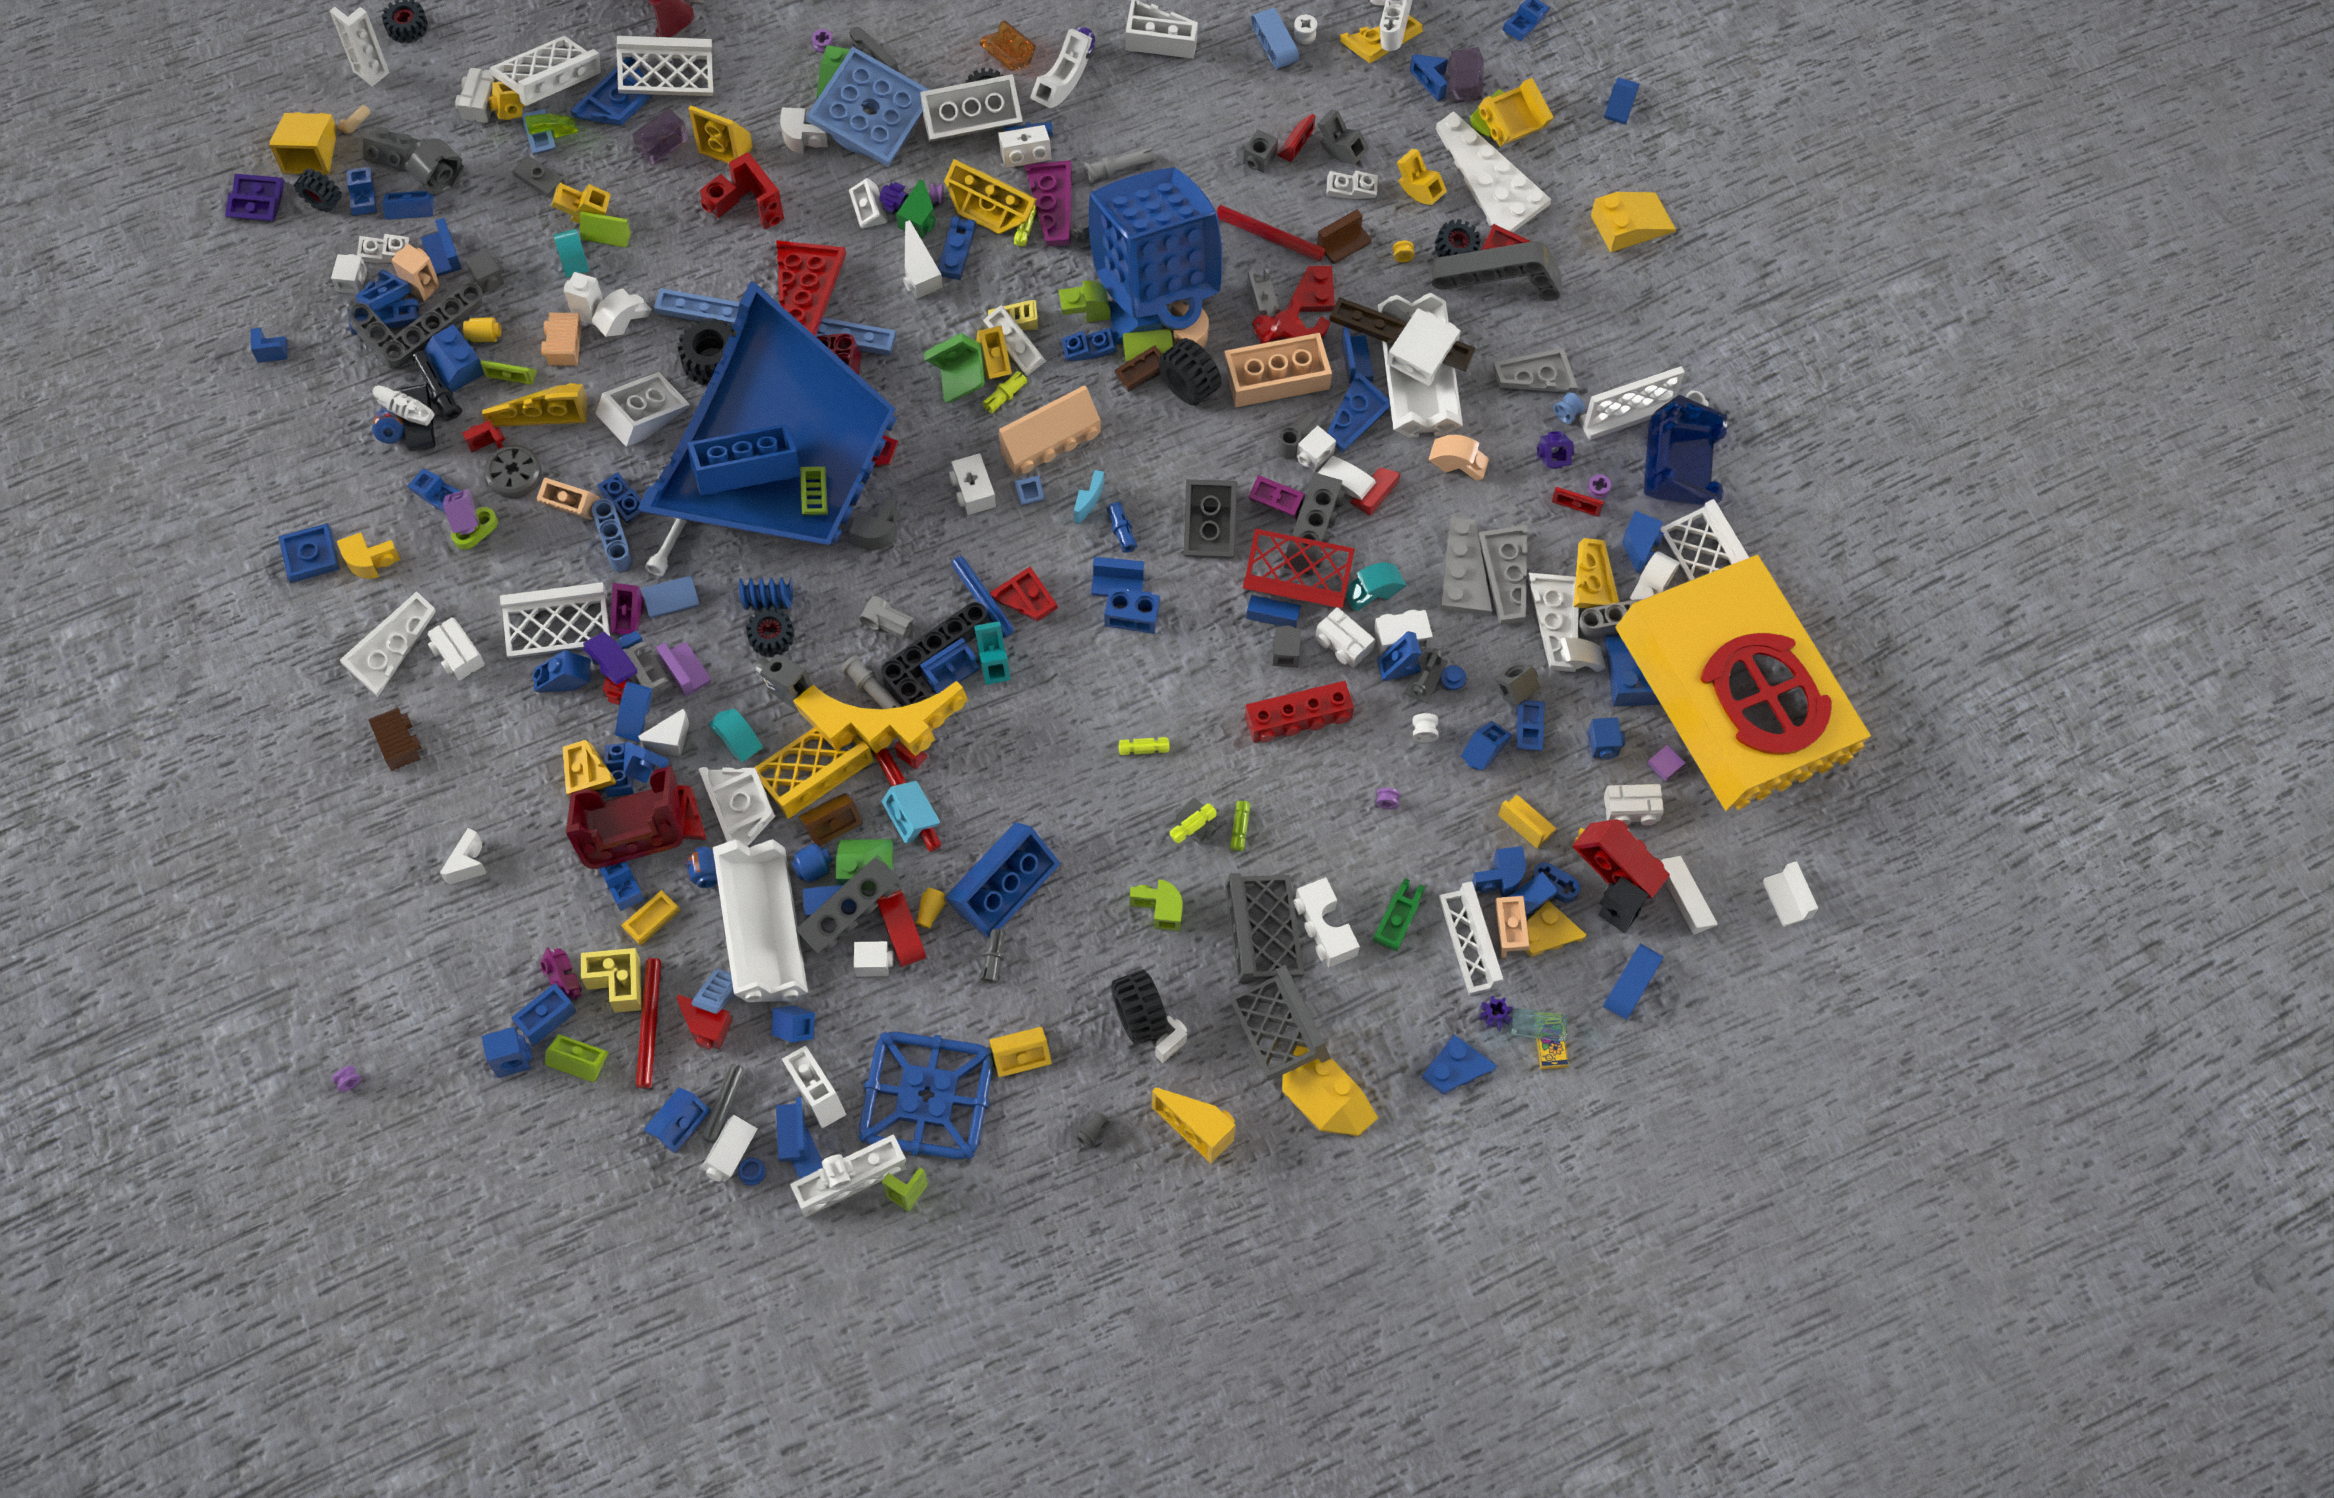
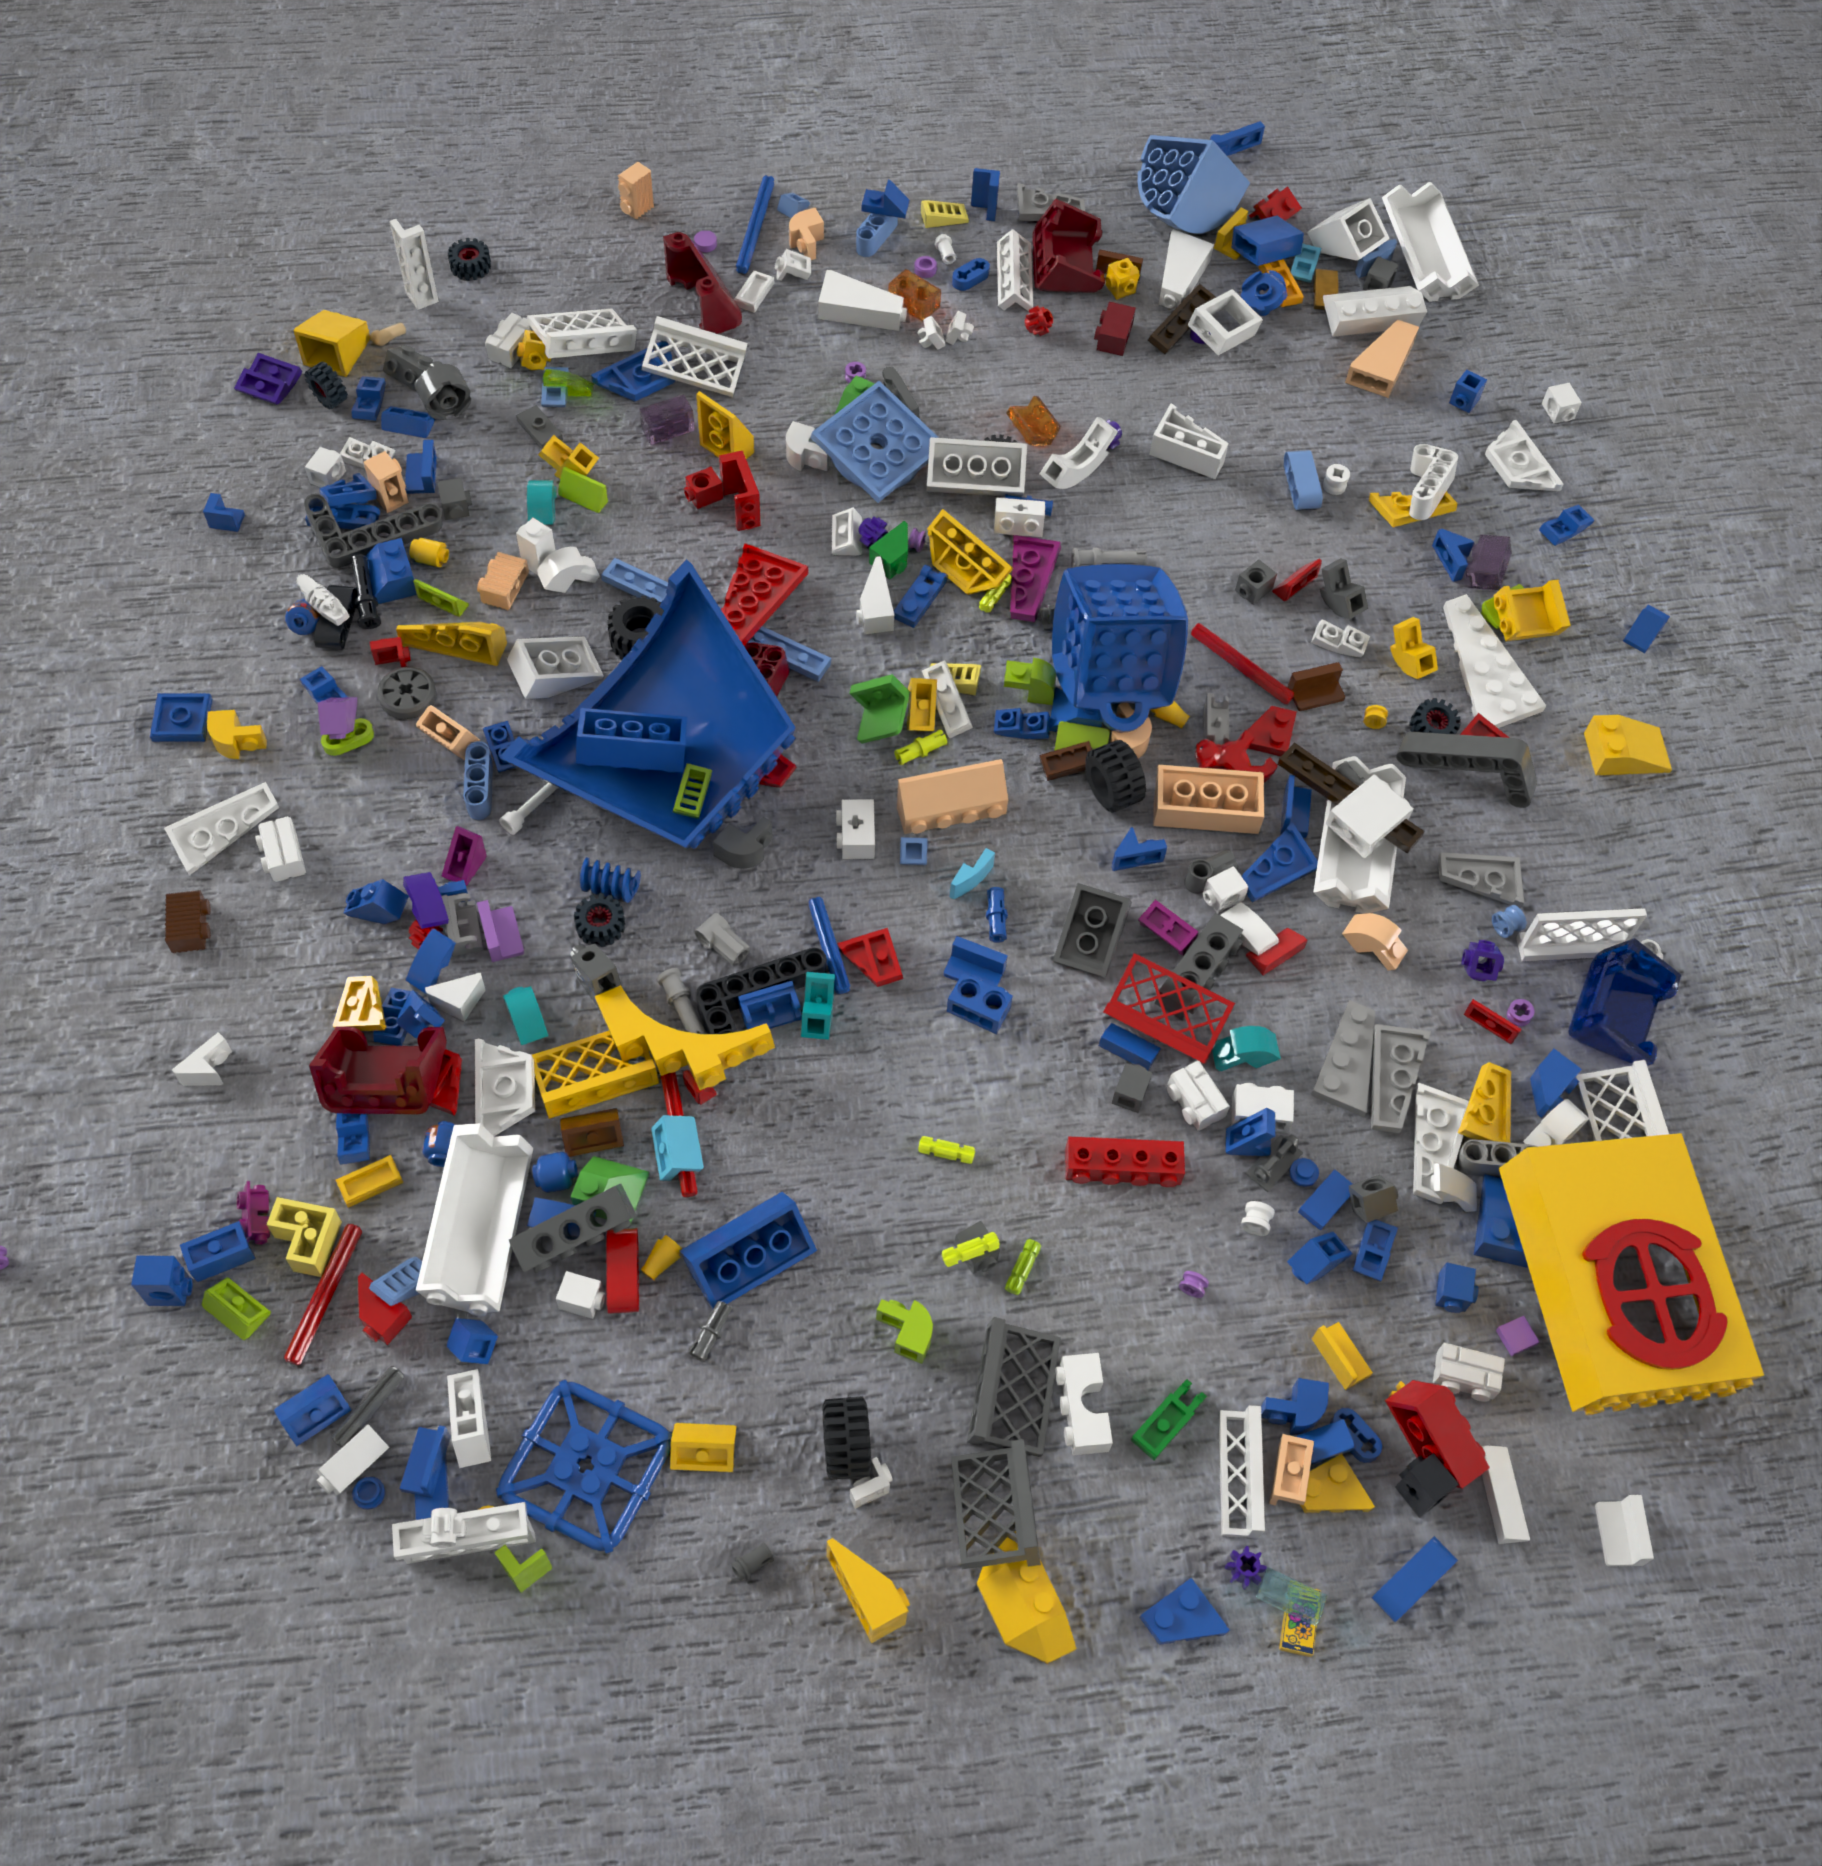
camera: 15 degrees right, 5 degrees down
white fence [500,582,610,659] -> none
medium blue slope [642,576,700,618] -> none
none -> blue slope [1111,827,1167,871]
none -> yellow cone [1151,701,1190,729]
none -> blue tile [1298,1169,1353,1231]

